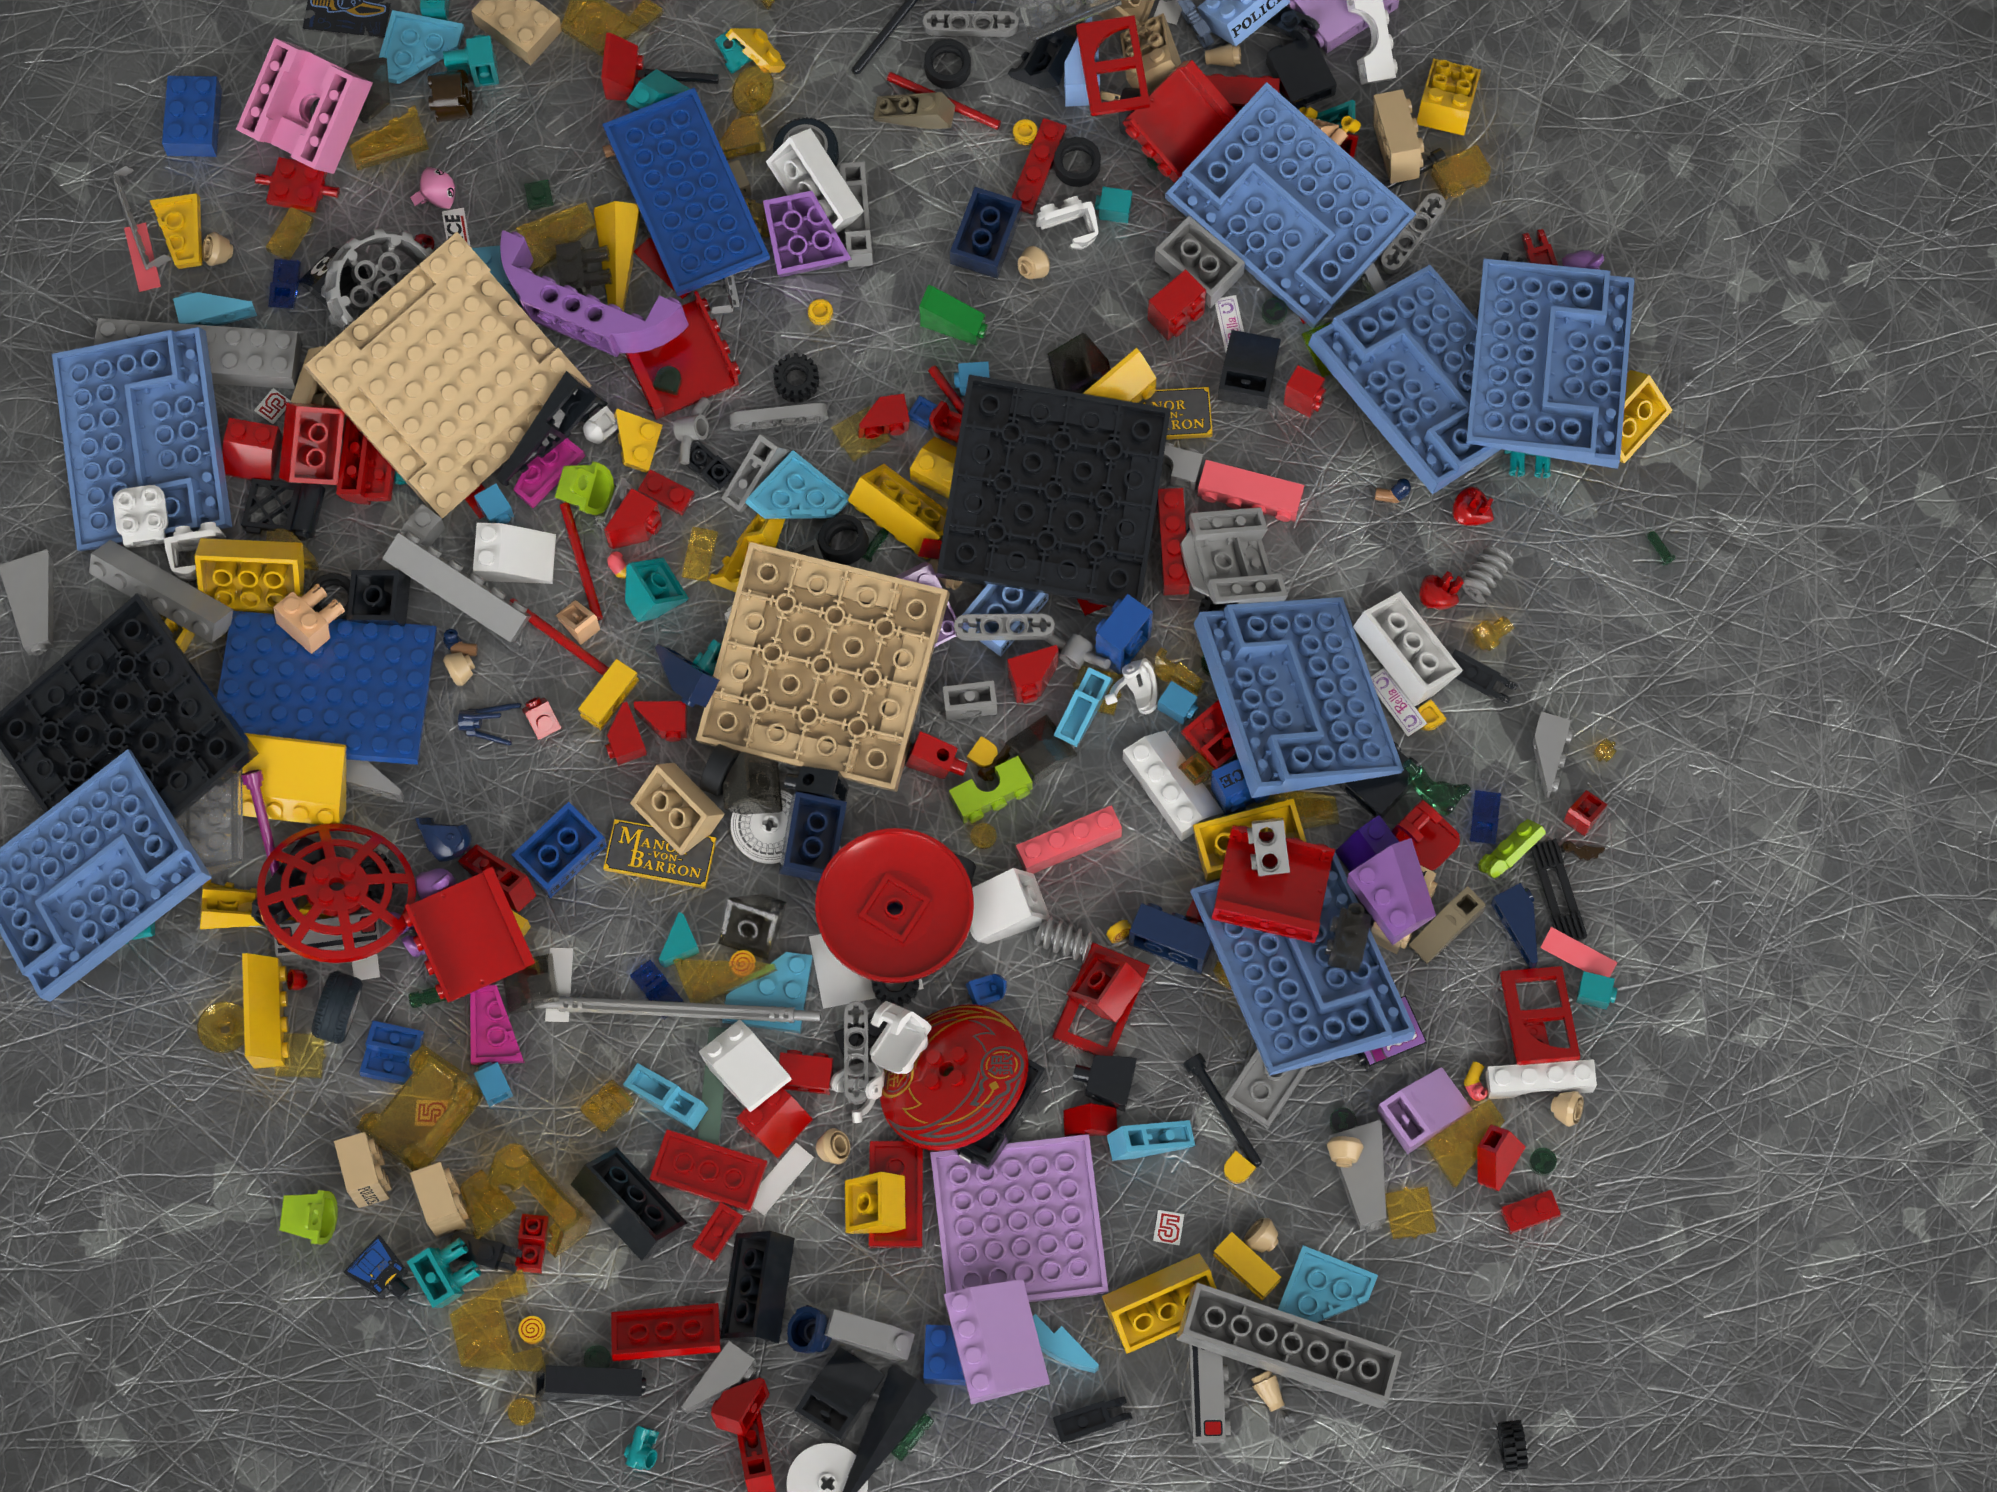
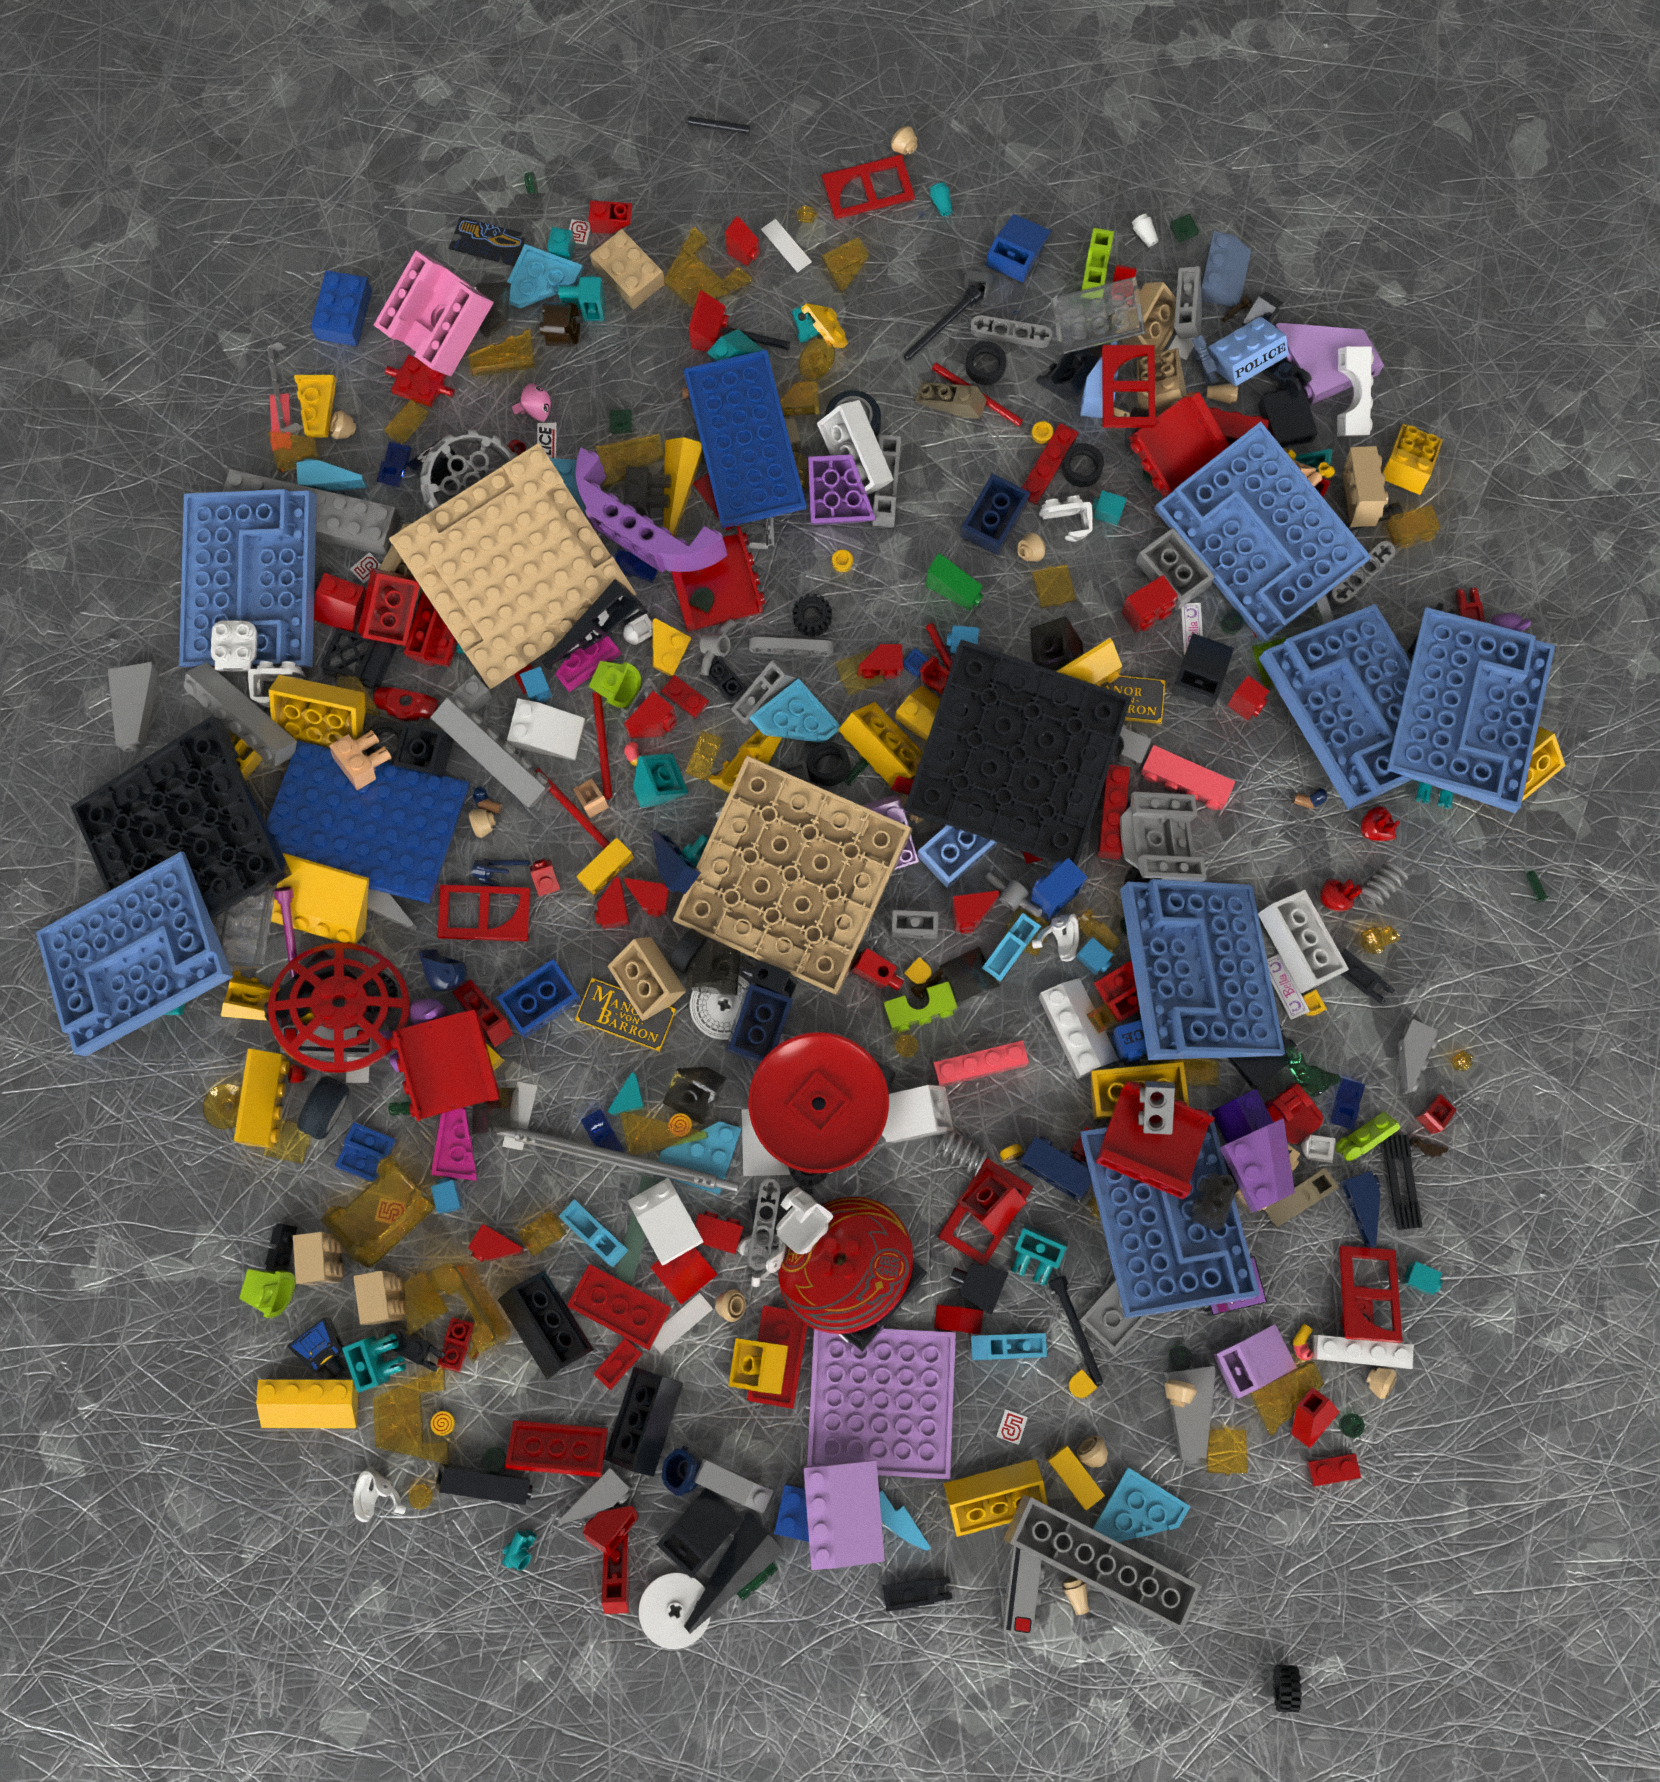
camera: 10 degrees right, 5 degrees up
light grey beam [954,614,1055,641] -> none
blue plate [965,974,1007,1006] -> none
coral sticker [1540,927,1618,977] -> none
none -> yellow slope [256,1379,359,1428]
none -> black hinge [265,1223,298,1271]
none -> clear yellow wing [268,431,321,472]
none -> white helmet [353,1466,406,1522]
none -> red piece [374,687,438,721]
none -> red window [437,885,531,942]
none -> red slope [468,1224,525,1262]
none -> clear blue slope [615,550,658,583]
none -> teal brick [1011,1223,1069,1286]
none -> clear yellow piece [1032,565,1076,609]
none -> white plate [1301,1134,1336,1163]

